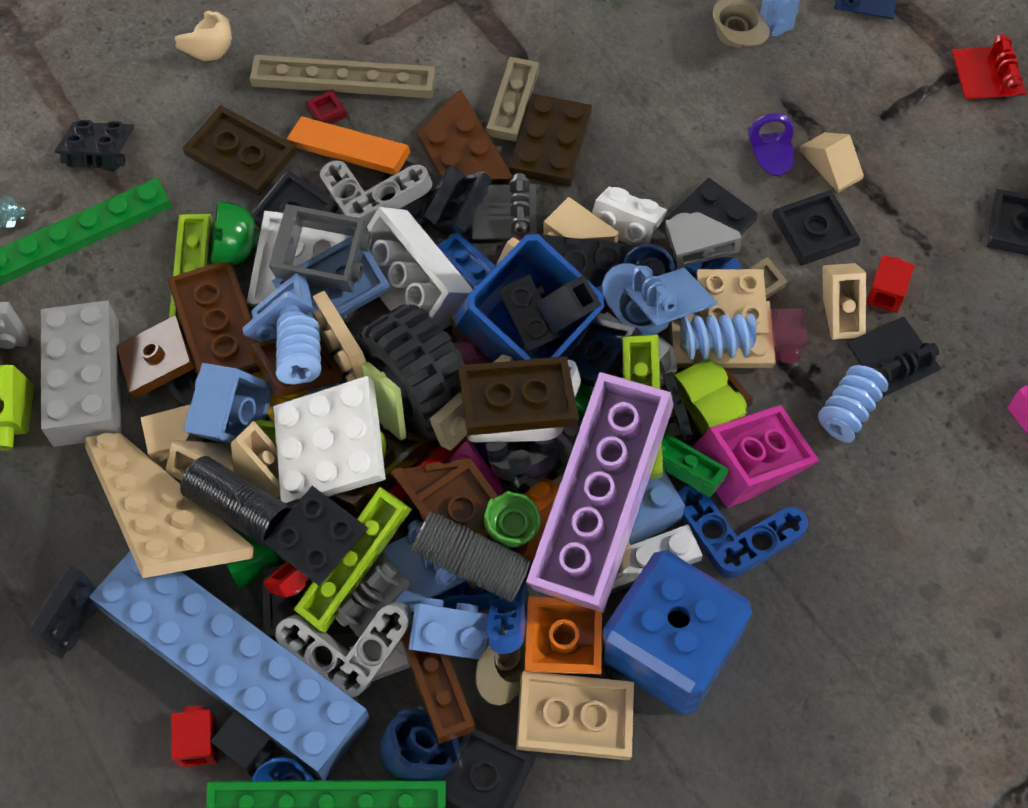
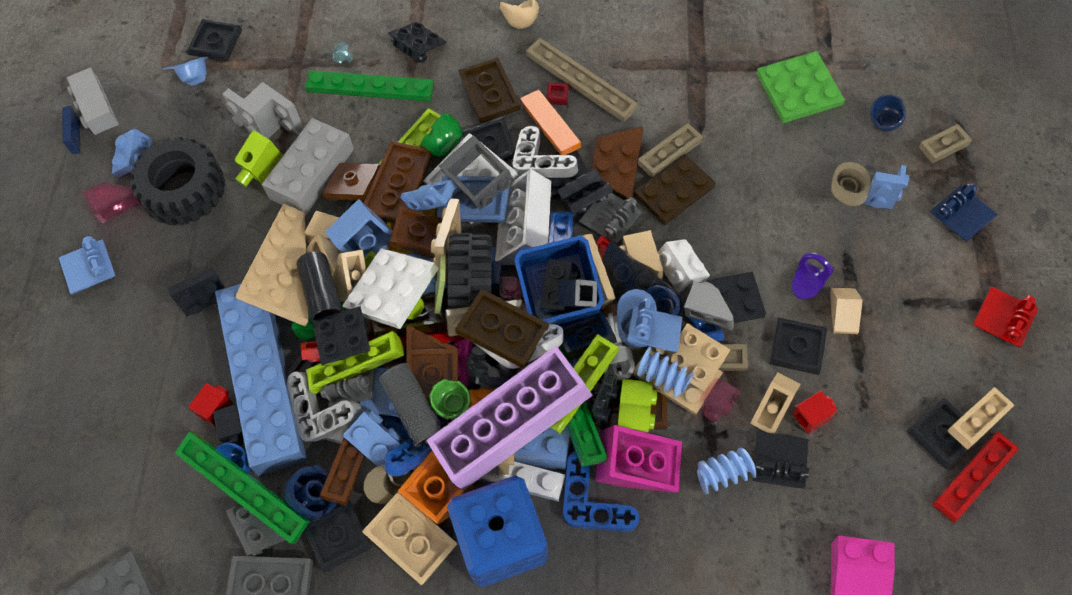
camera: 40 degrees right, 0 degrees up
light blue piece [276,311,321,385] -> none

